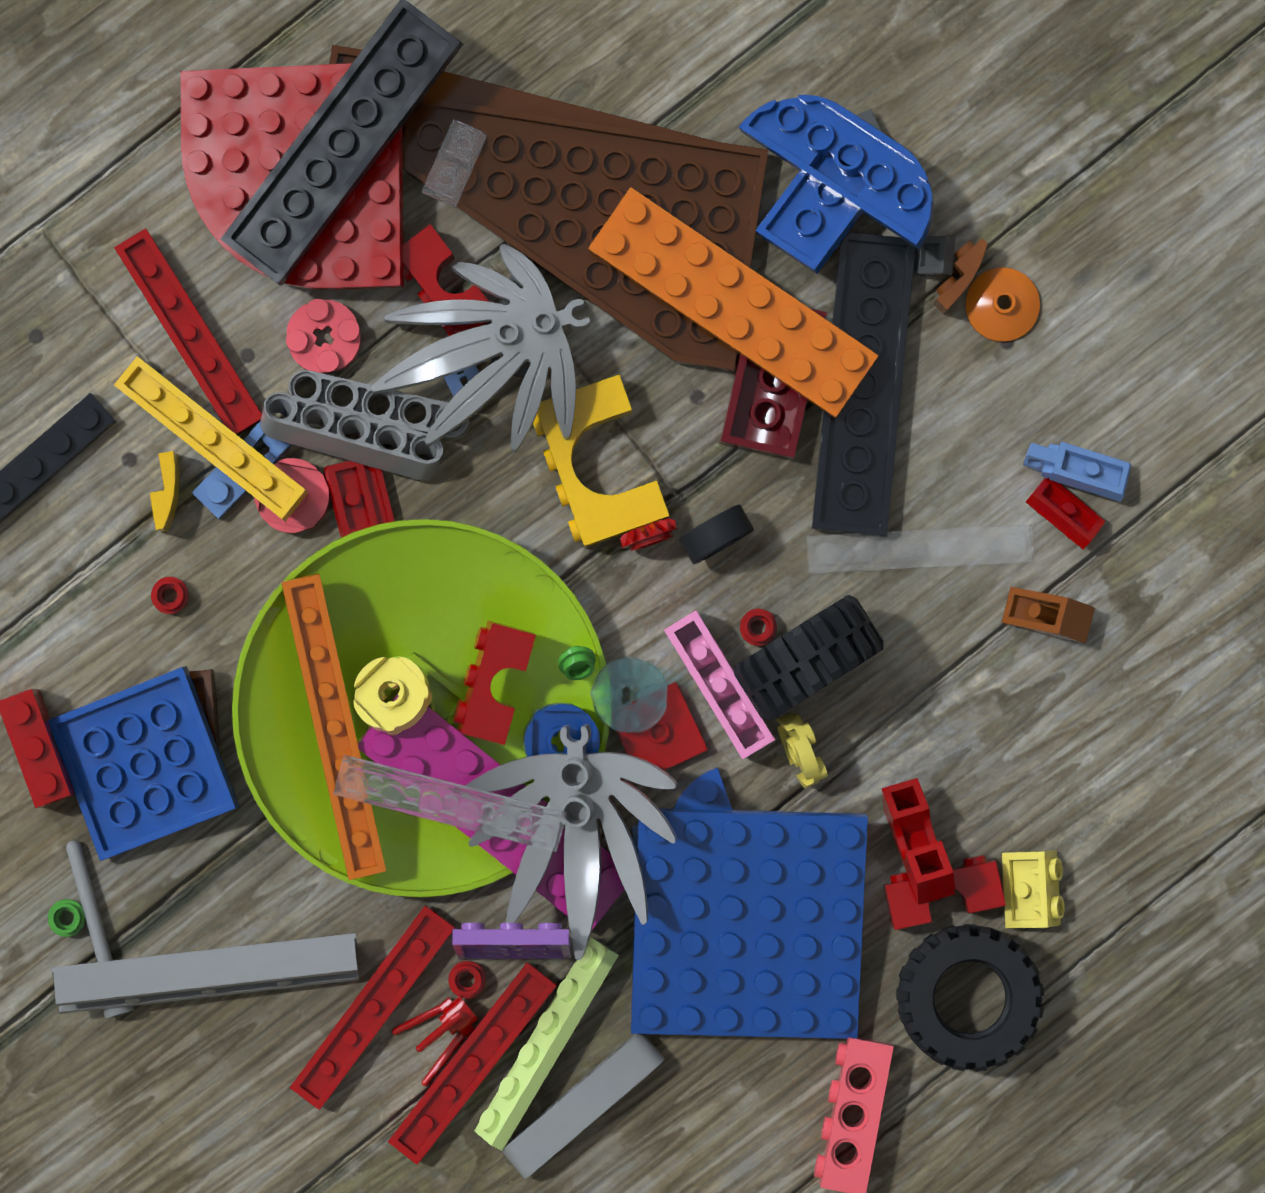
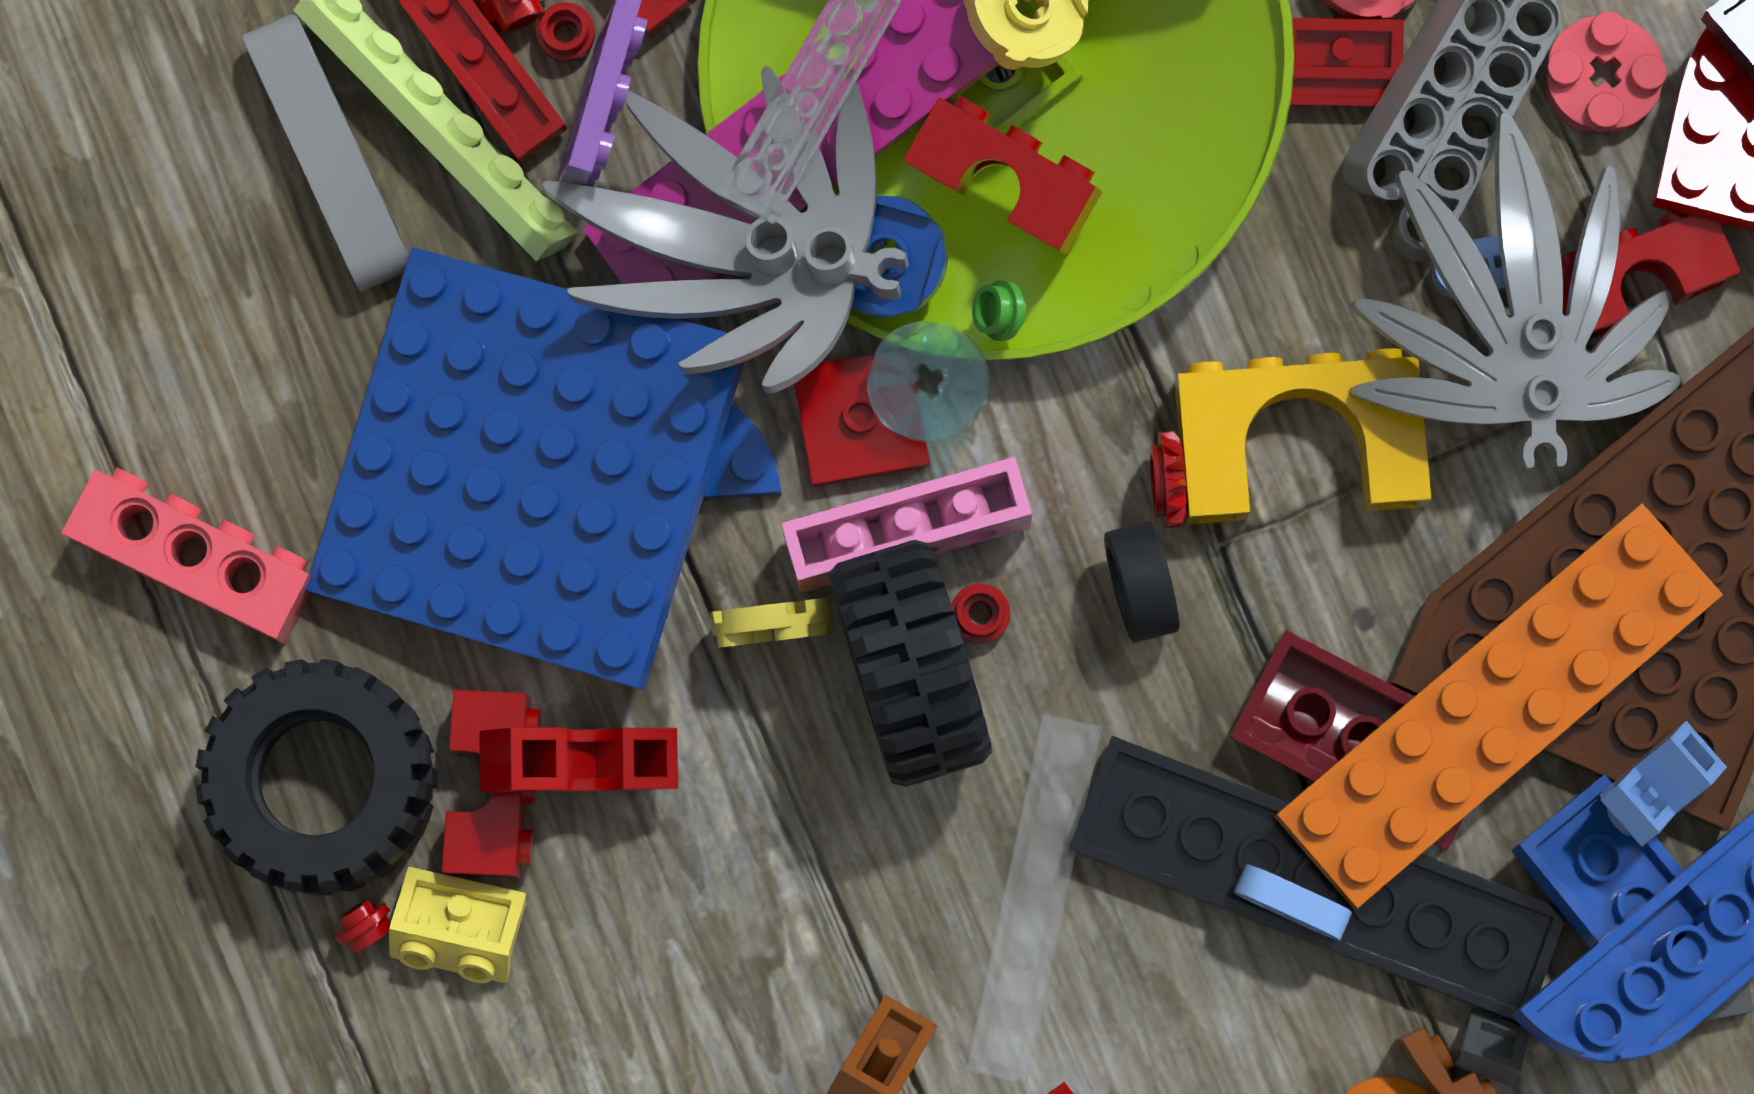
camera: 105 degrees right, 5 degrees down
none -> red plate [334,899,391,954]
none -> light blue beam [1233,864,1352,941]
none -> medium blue brick [1599,721,1727,847]

